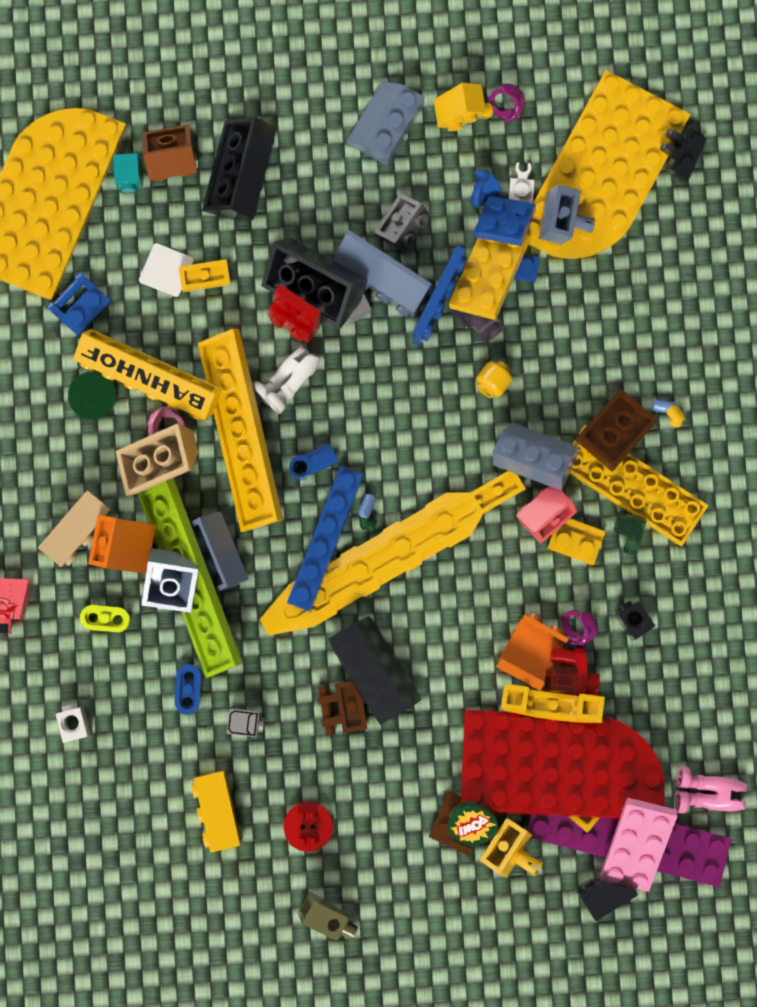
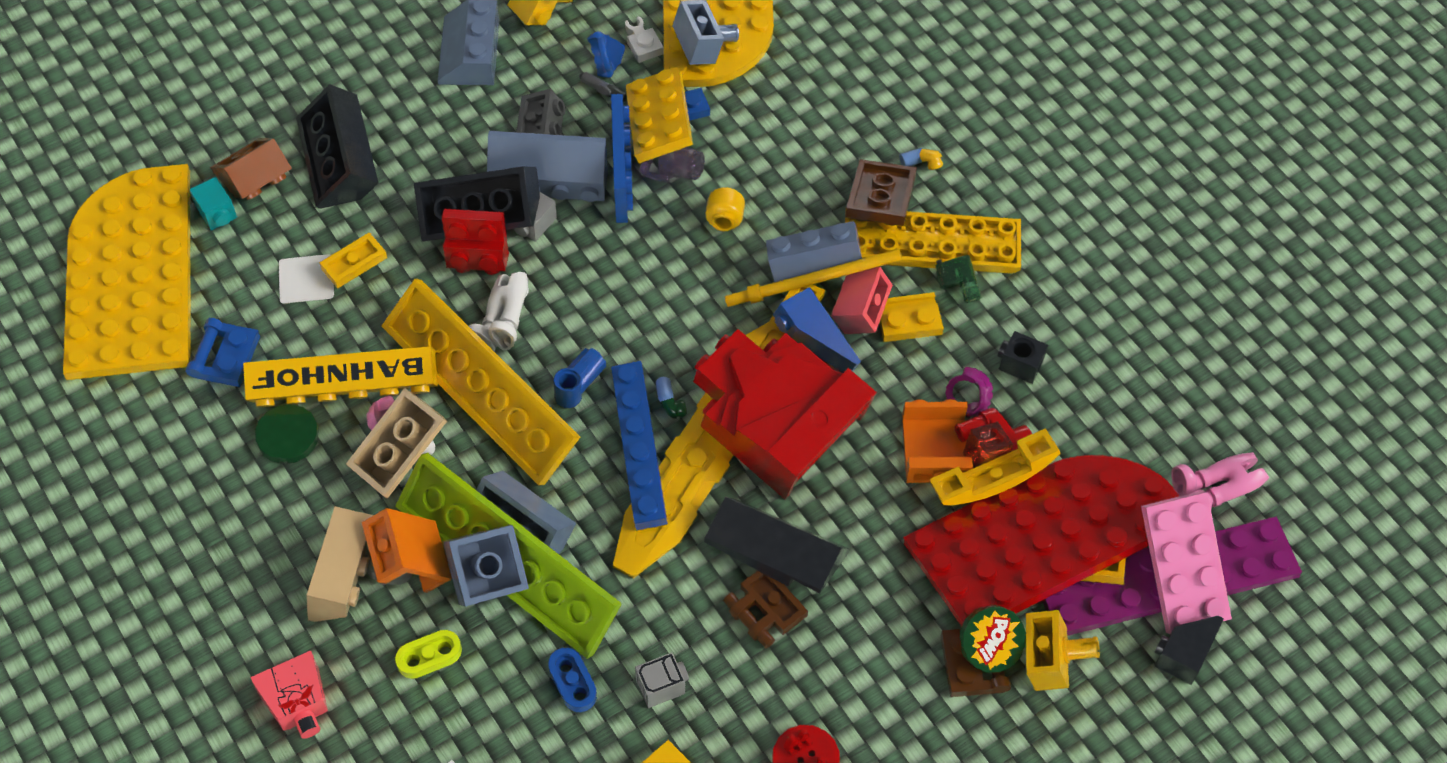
camera: 30 degrees left, 25 degrees down
blue plate [474,196,536,246] -> none
none -> flat silver piece [579,72,627,102]
none -> red panel [693,329,877,500]
none -> yellow bar [725,249,902,307]
none -> blue slope [773,287,861,373]

